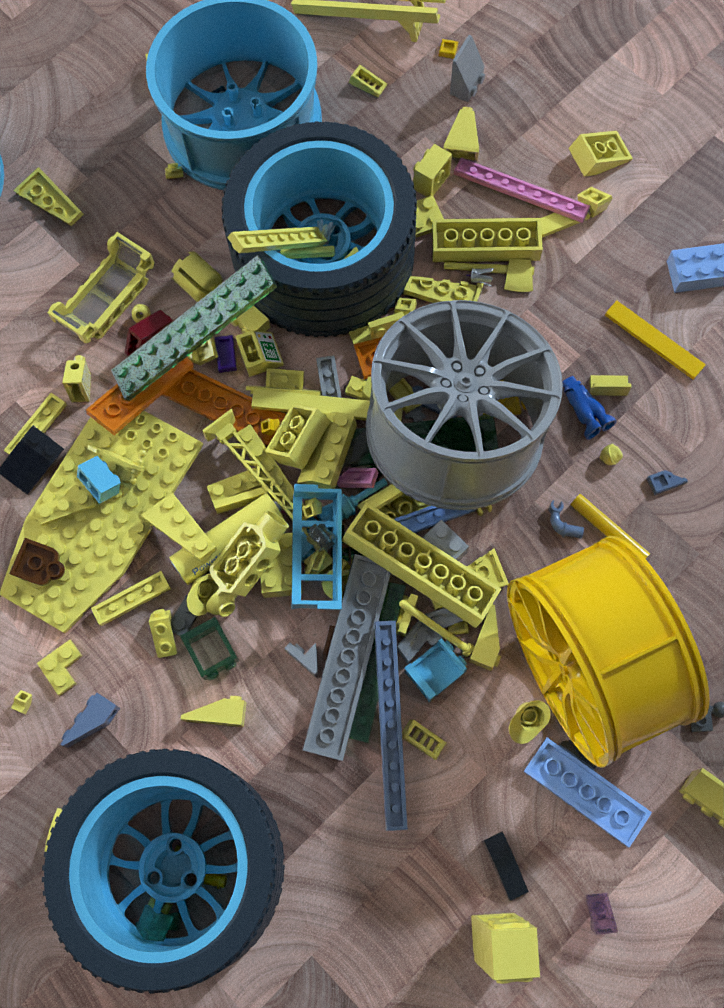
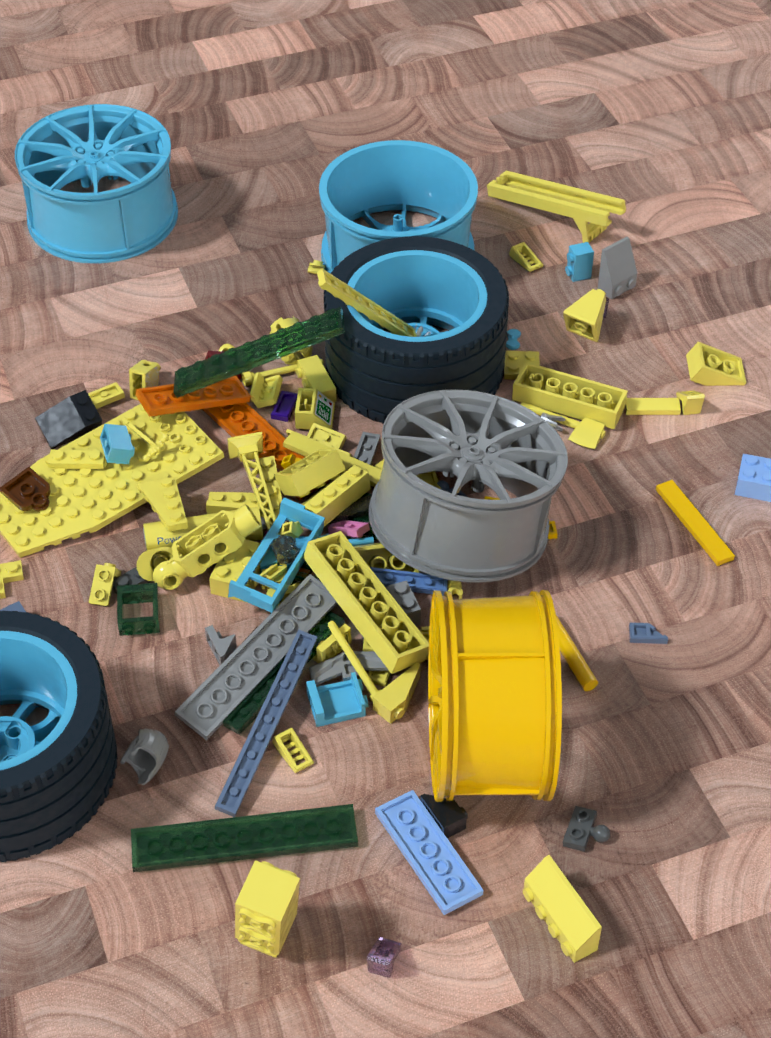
camera: 20 degrees right, 25 degrees down
light yellow wing [13,167,84,226] -> none
windscreen [47,232,154,343] -> none
light yellow plate [91,571,171,626] -> none
light yellow slope [181,696,247,727] -> none
light yellow brick [413,144,452,197] -> none
bright pink tile [454,158,590,223] -> none
black slope [482,831,529,901] -> none
light yellow piece [509,700,550,744] -> none
blue piece [562,376,617,440] -> none
light yellow panel [589,375,631,396] -> none
light yellow piece [600,444,623,465] -> none
none -> light grey hair [120,728,169,785]
none -> clear green plate [131,804,358,872]
none -> medium azure brick [565,242,594,282]

